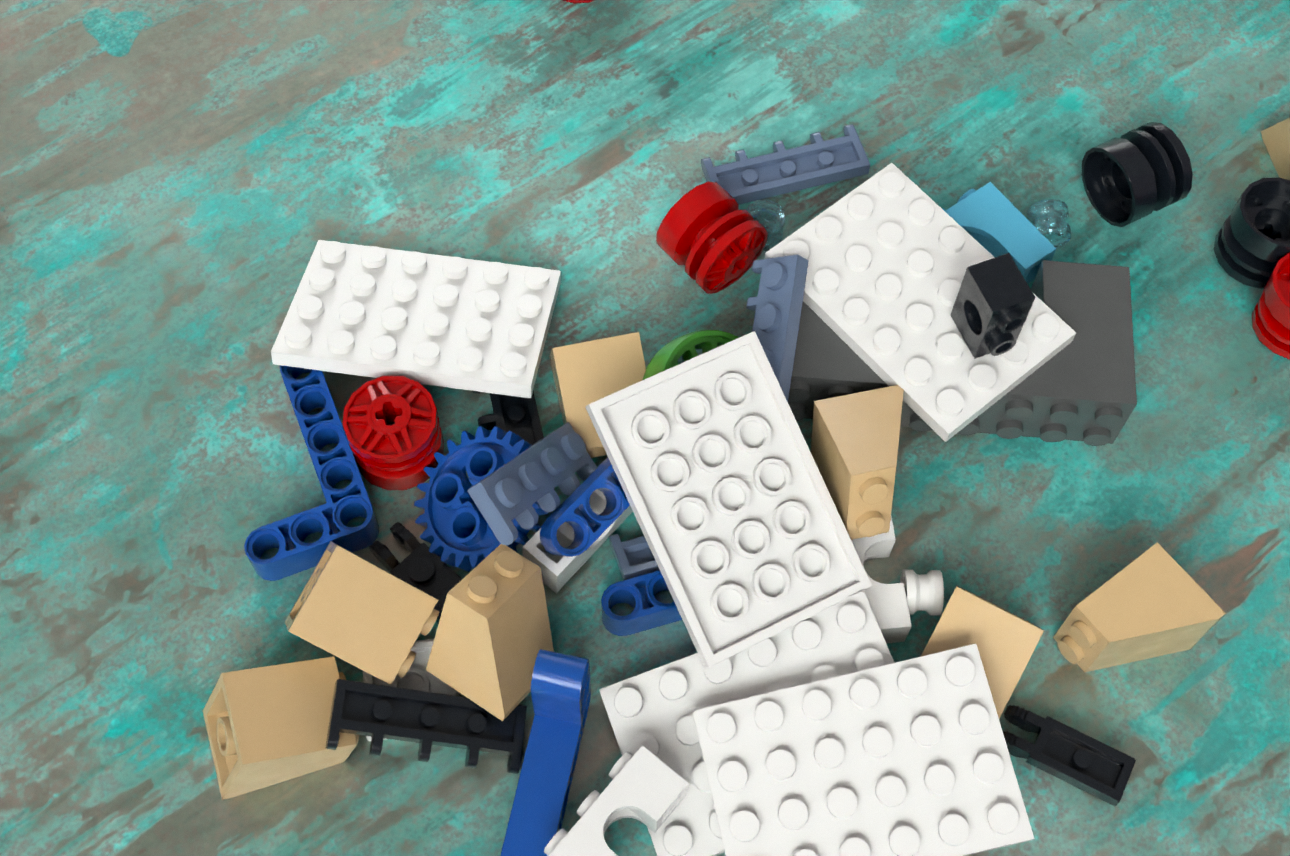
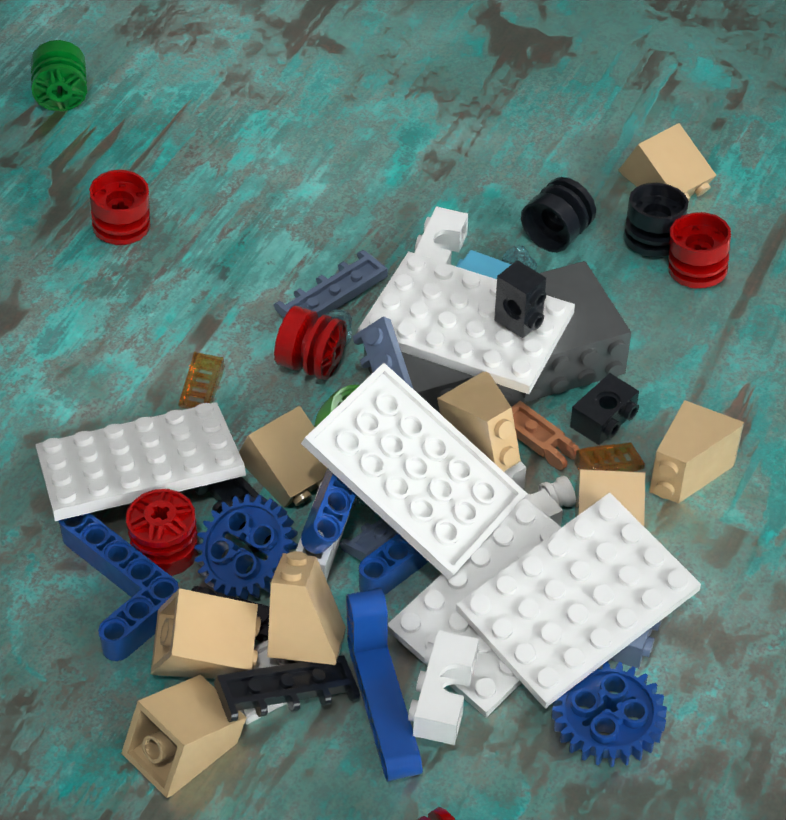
camera: 25 degrees left, 15 degrees down
sand blue hinge [467,422,597,545] -> none
black hinge [1002,705,1136,806] -> none
none -> clear orange slope [178,352,225,409]
none -> white arch [415,207,468,265]
none -> nougat hinge [511,401,581,471]
none -> black brick [570,373,639,445]
none -> clear orange slope [575,442,645,472]

